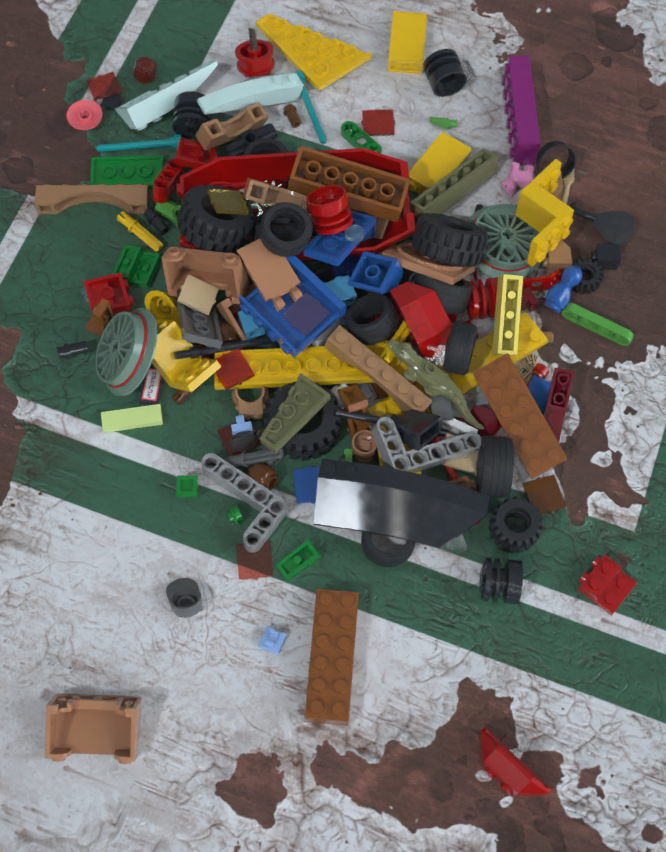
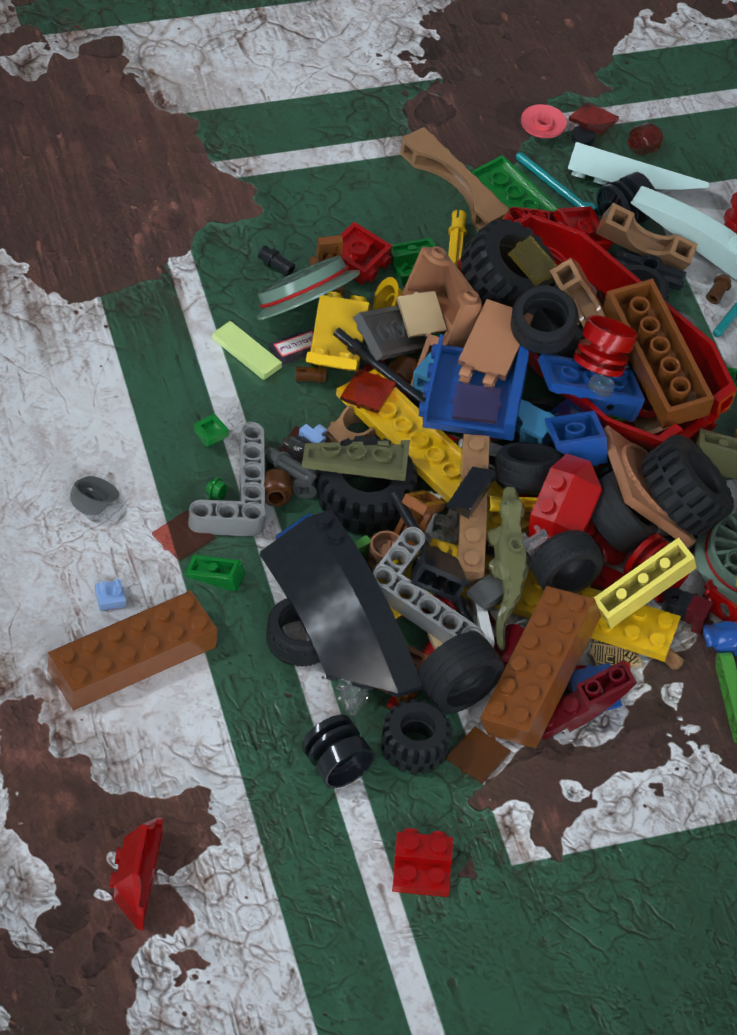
camera: 50 degrees right, 15 degrees down
none -> black slope [446,466,496,519]

